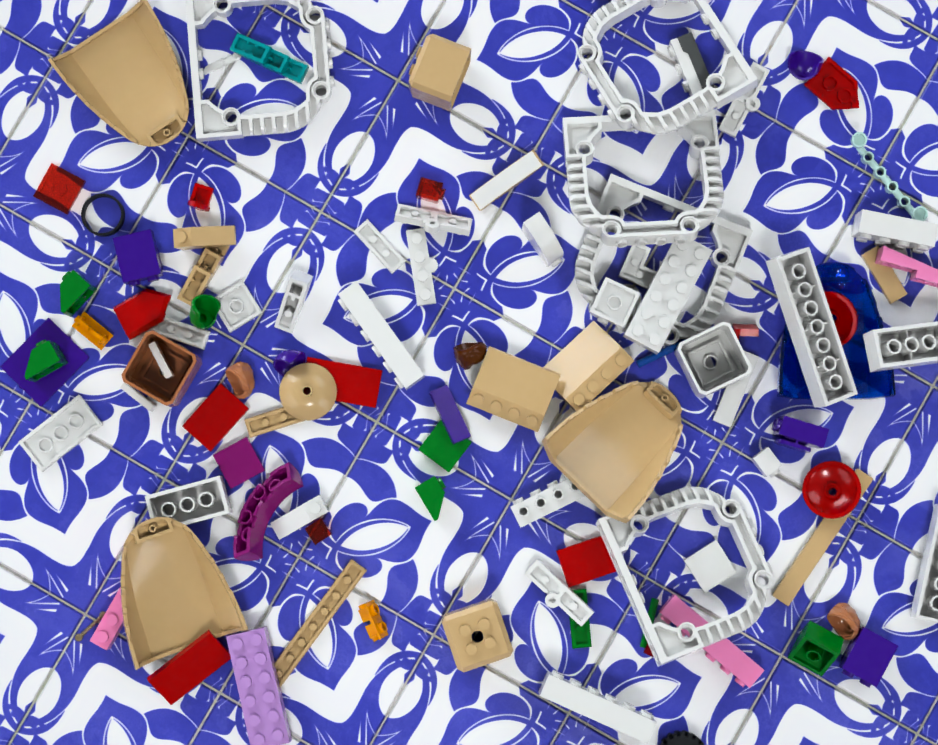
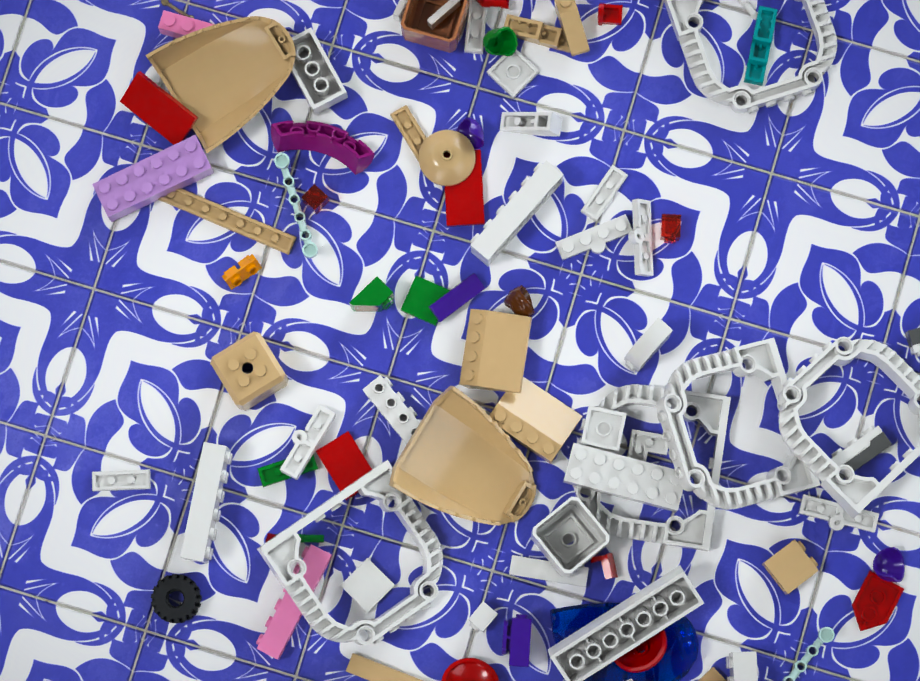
camera: 85 degrees right, 5 degrees down
red tile [182,383,249,452] -> none
magenta tile [213,437,265,489] -> none
nougat hair [225,361,255,399] -> none
white slope [270,495,330,540] -> none
tan plate [409,34,471,112] -> none
white slope [469,149,544,211] -> none
blue bar [636,339,686,368] -> none
none -> light aqua bar [274,153,318,259]
none -> tan brick [762,539,819,595]

